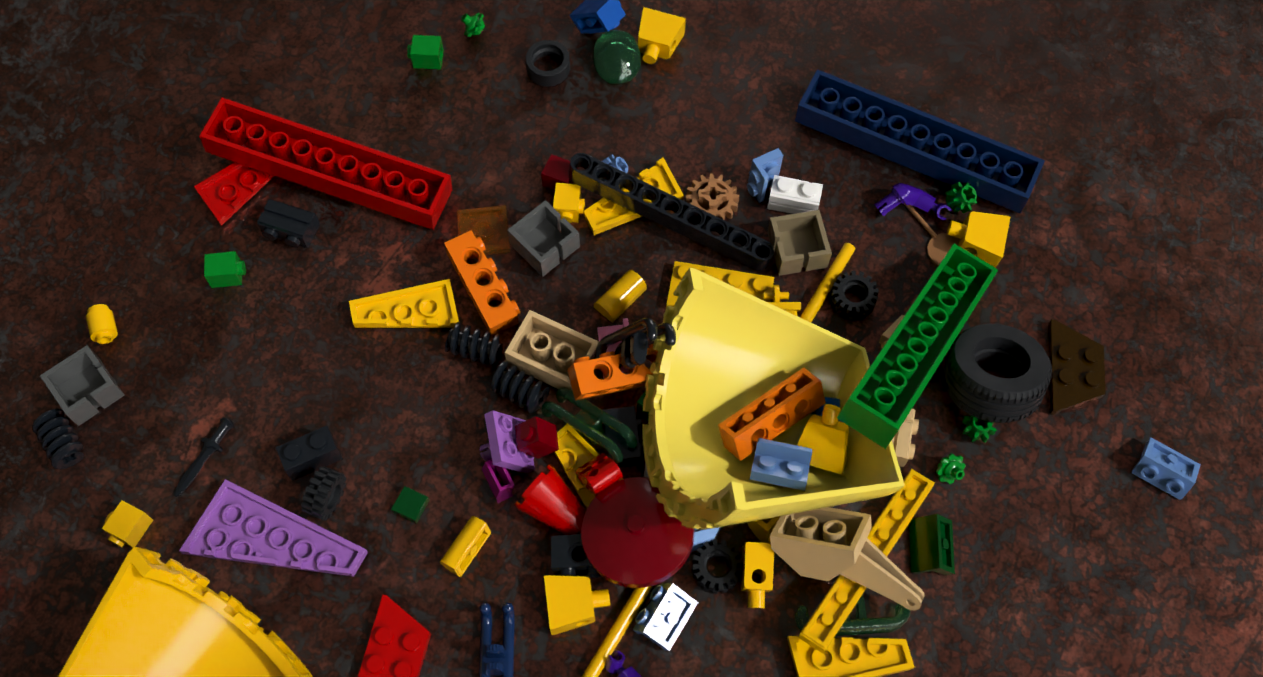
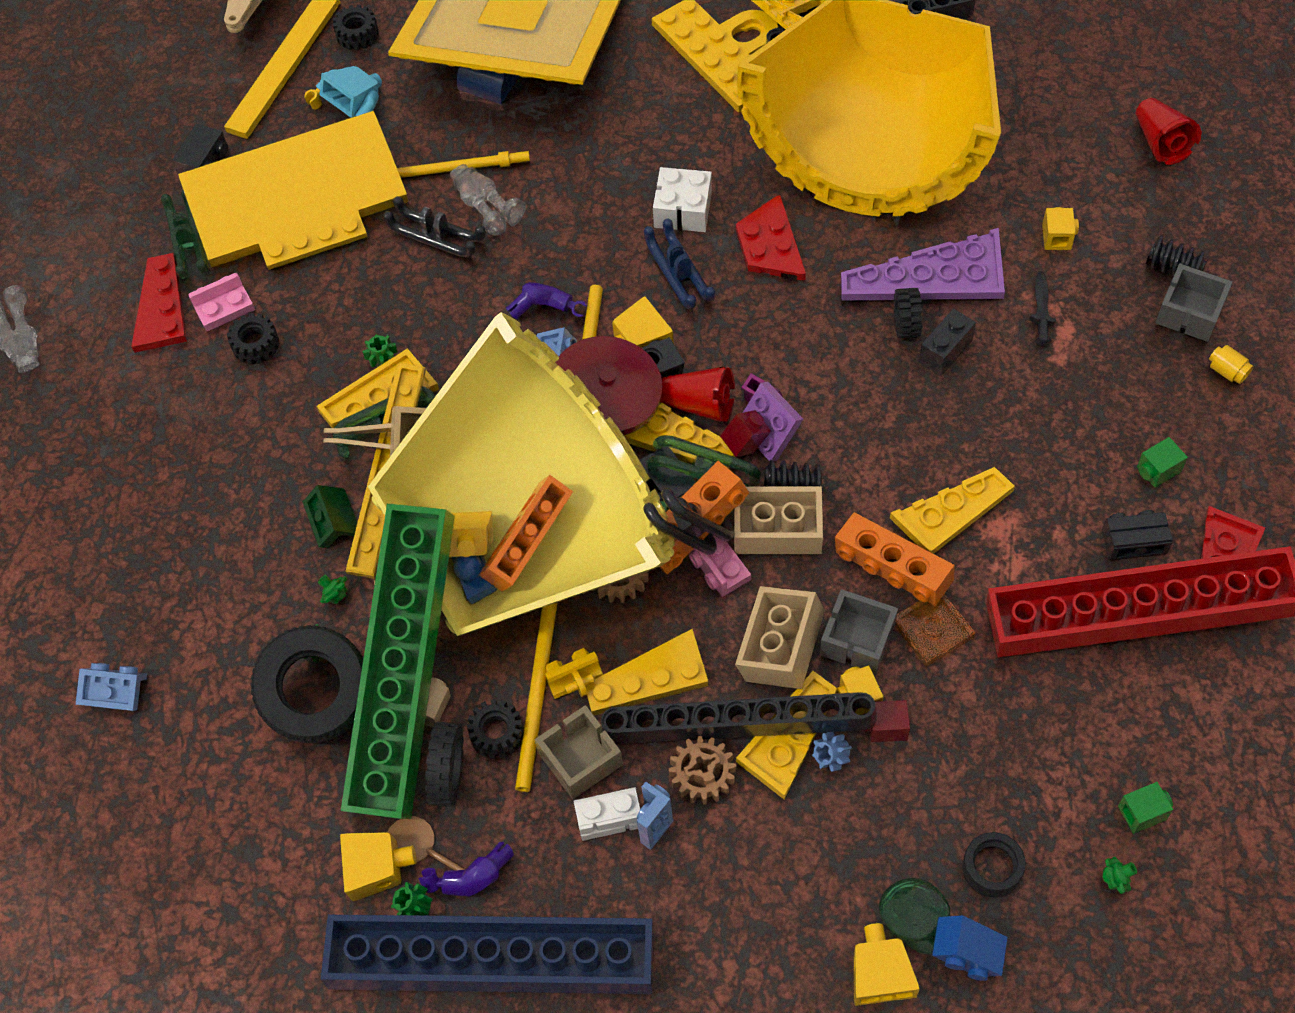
camera: 160 degrees right, 5 degrees down
dark green tile [391,486,430,524] -> none
yellow brick [440,516,491,577] -> none
black piece [445,322,503,367] -> none
red piece [575,453,623,495] -> none
yellow brick [594,270,647,323] -> none
medium blue bracket [750,438,813,491] -> none
dark brown wing [1048,319,1106,415] -> none
none -> black tyre [425,721,464,807]
none -> tan brick [735,586,825,689]

